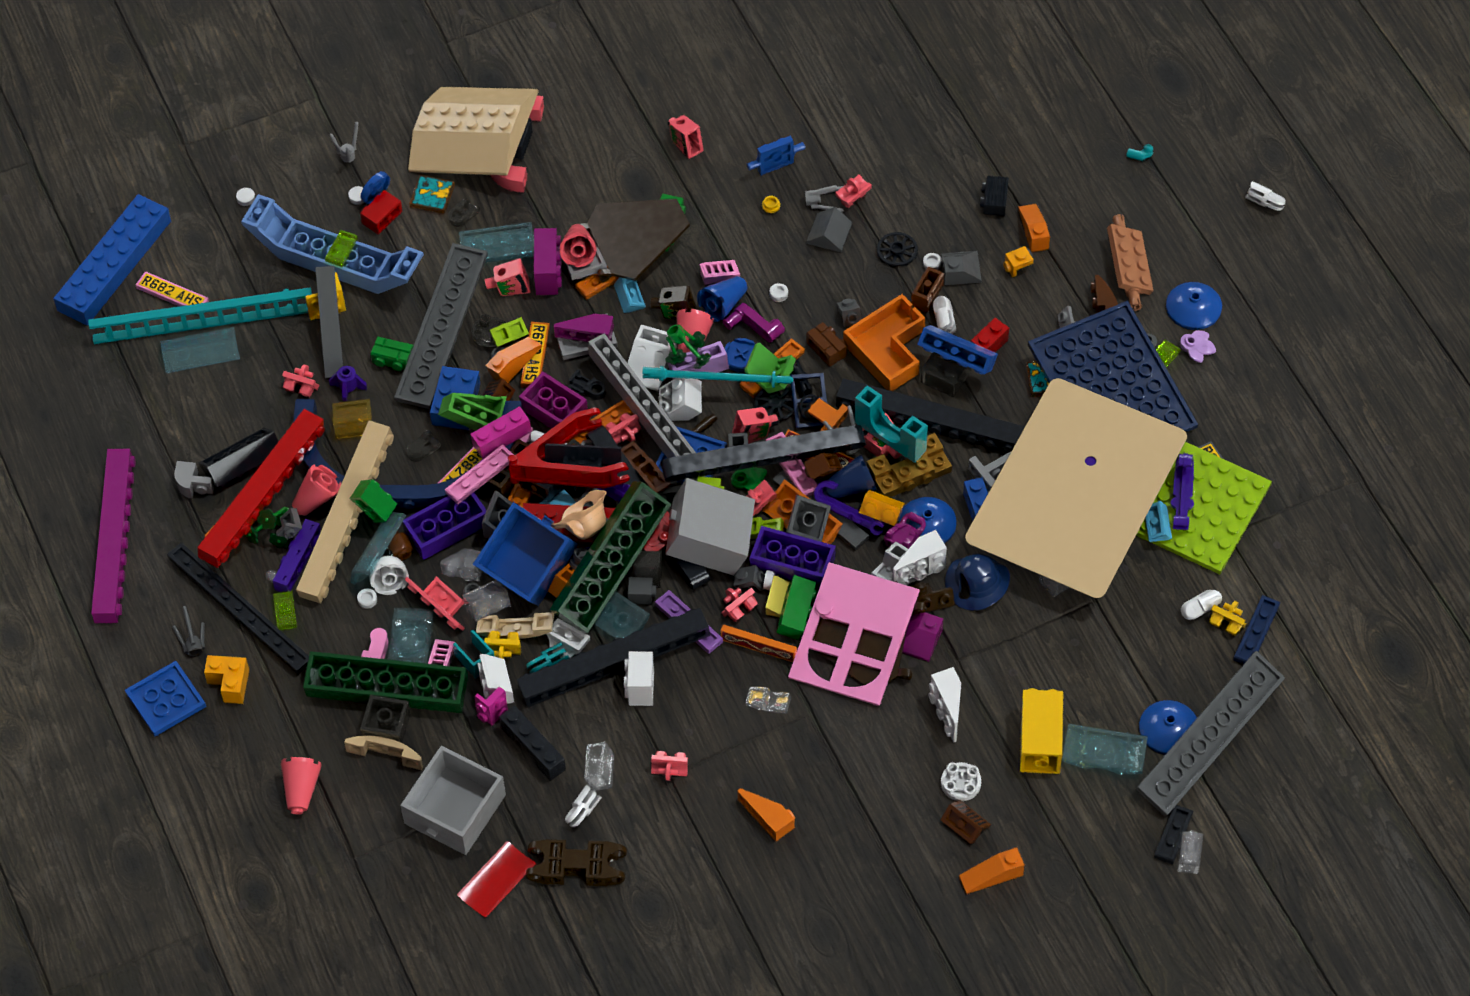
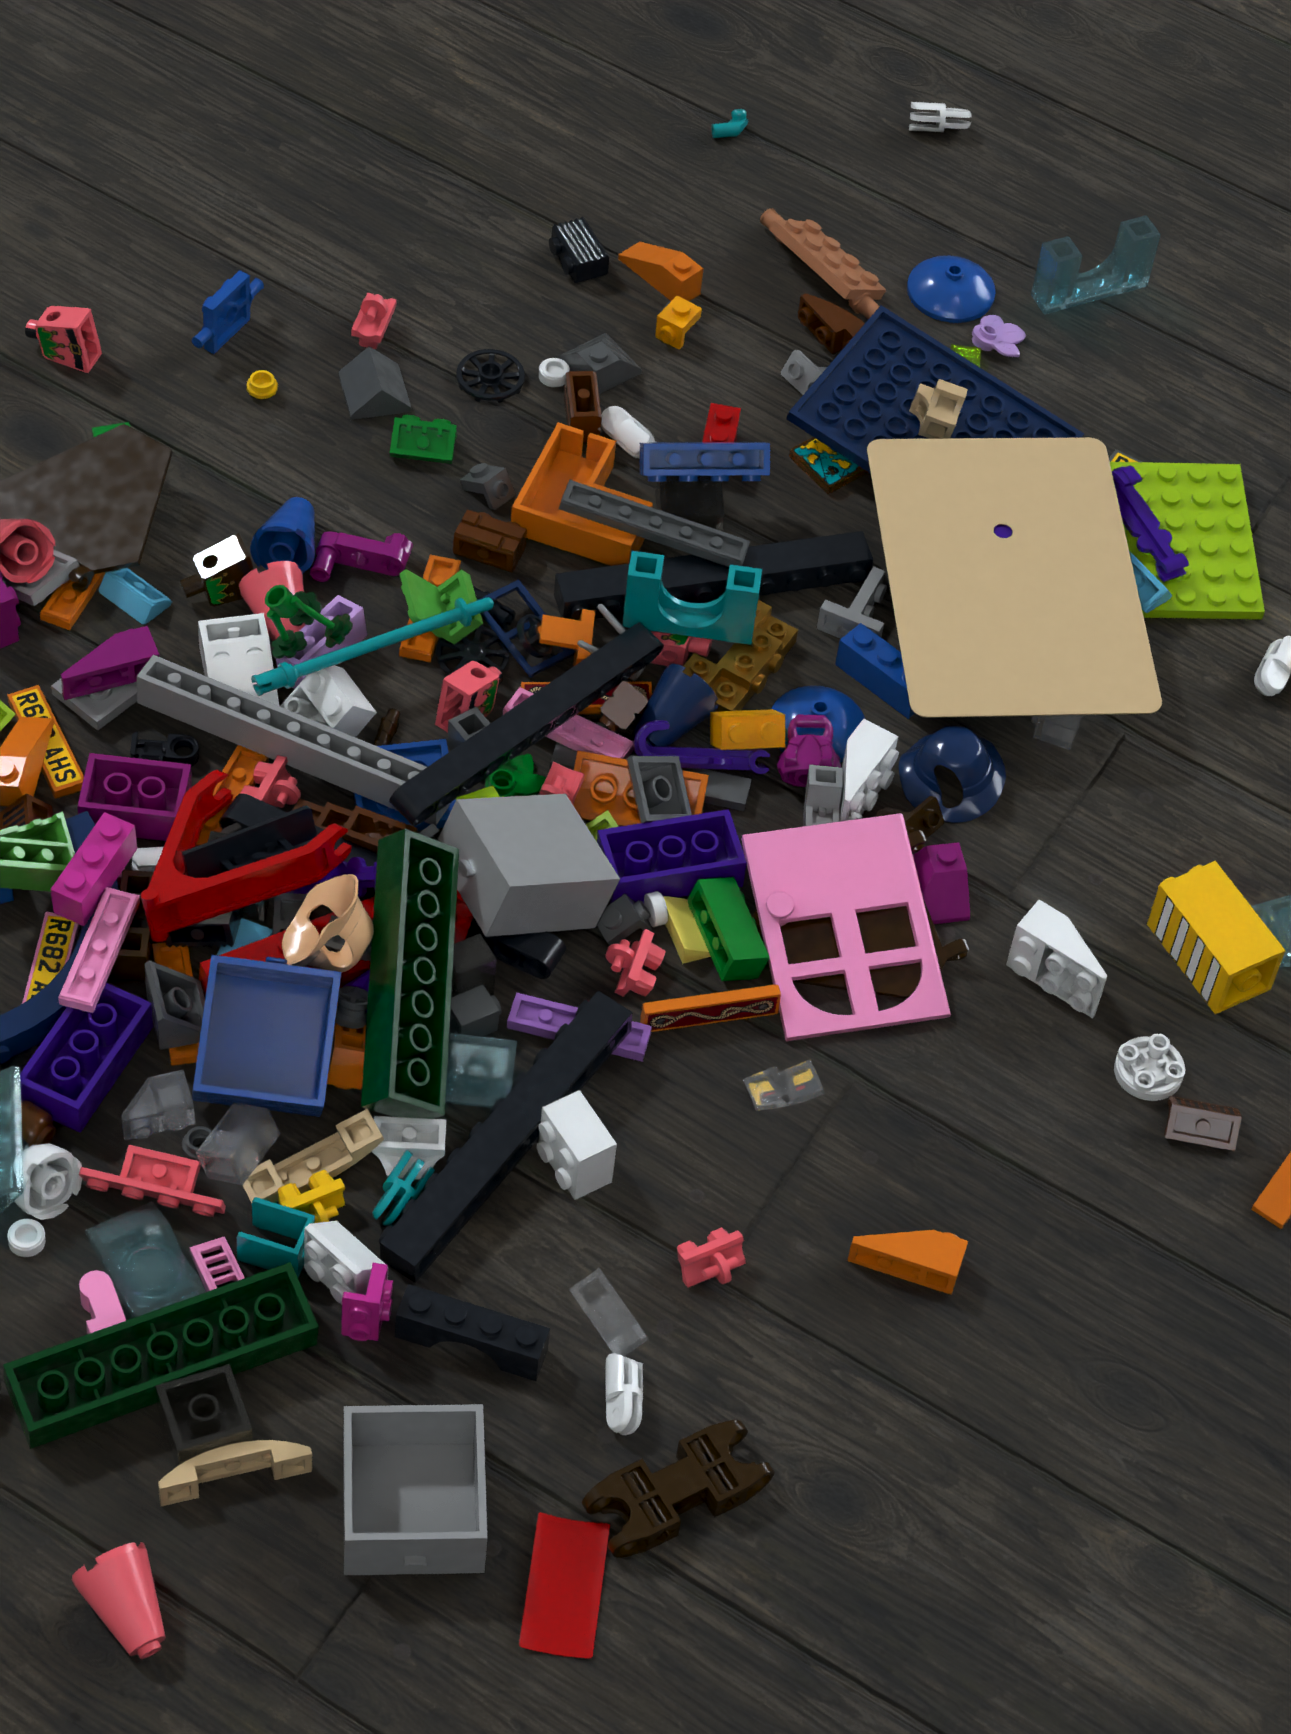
camera: 40 degrees left, 5 degrees down
bright pink slope [699,260,740,285] -> none
blue tile [724,338,755,372] -> none
white tile [770,283,788,302] -> none
light grey plant [805,185,844,212] -> none
none -> green bracket [390,415,457,464]
none -> dark grey tile [559,479,750,567]
none -> tan brick [909,379,968,439]
none -> clear light blue arch [1031,215,1161,315]

